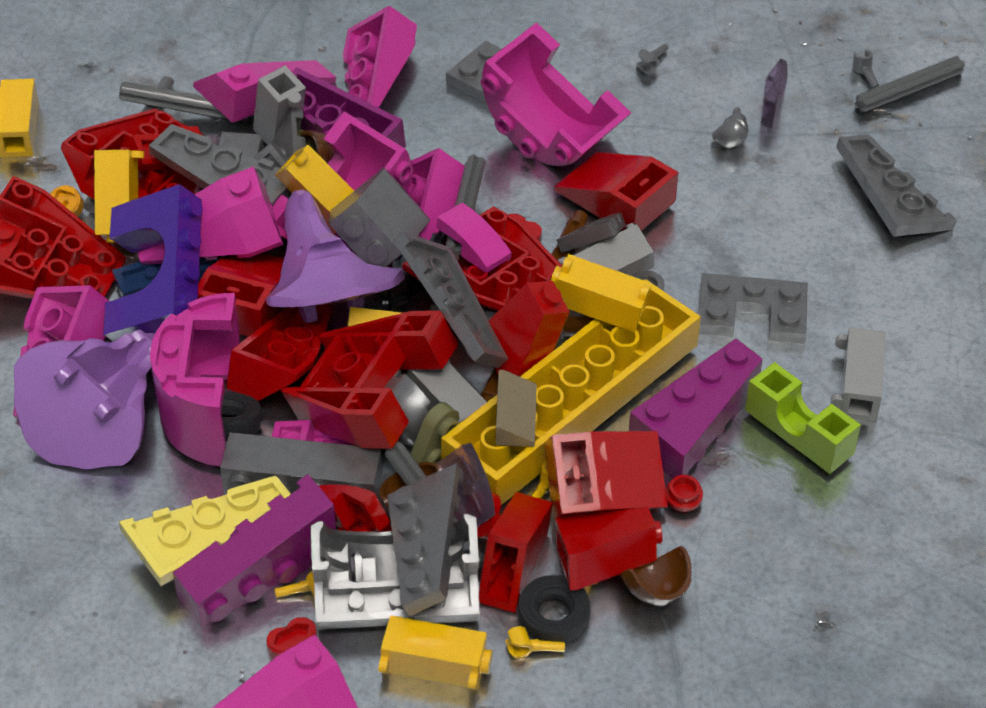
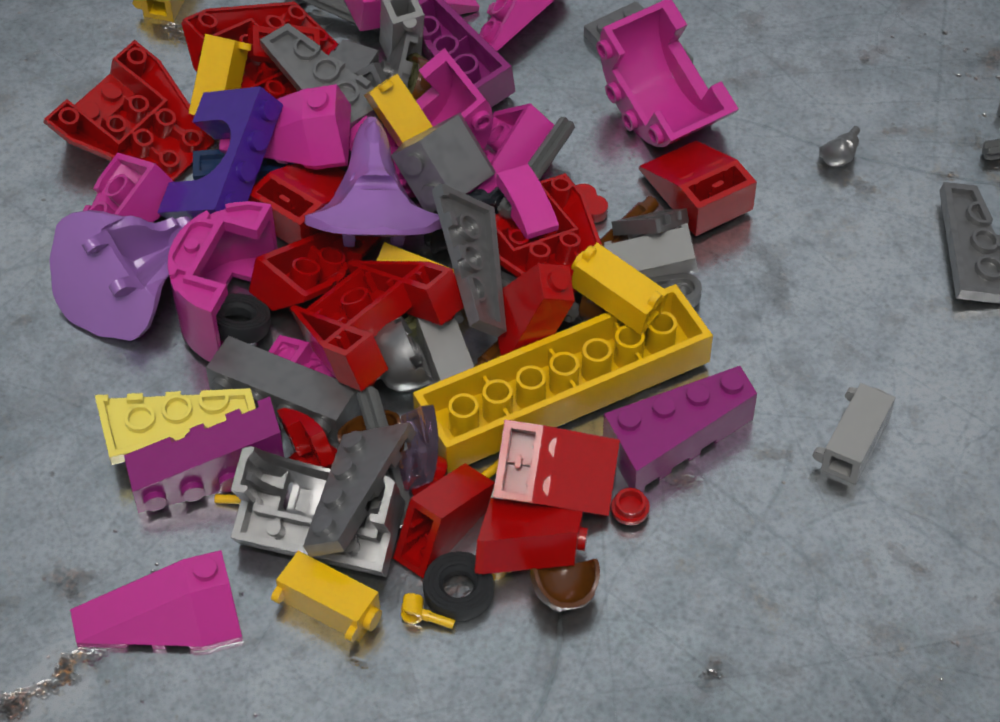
camera: 20 degrees right, 5 degrees up
light orange tile [50,185,84,217] -> none
red tile [266,617,317,659] -> none
olive plate [411,402,460,467] -> none
dark tan slope [496,370,537,447] -> none
flat silver hand [636,44,669,74] -> none
flat silver plate [698,273,808,344] -> none
lime arch [745,362,861,474] -> none
clear purple slope [761,58,788,129] -> none

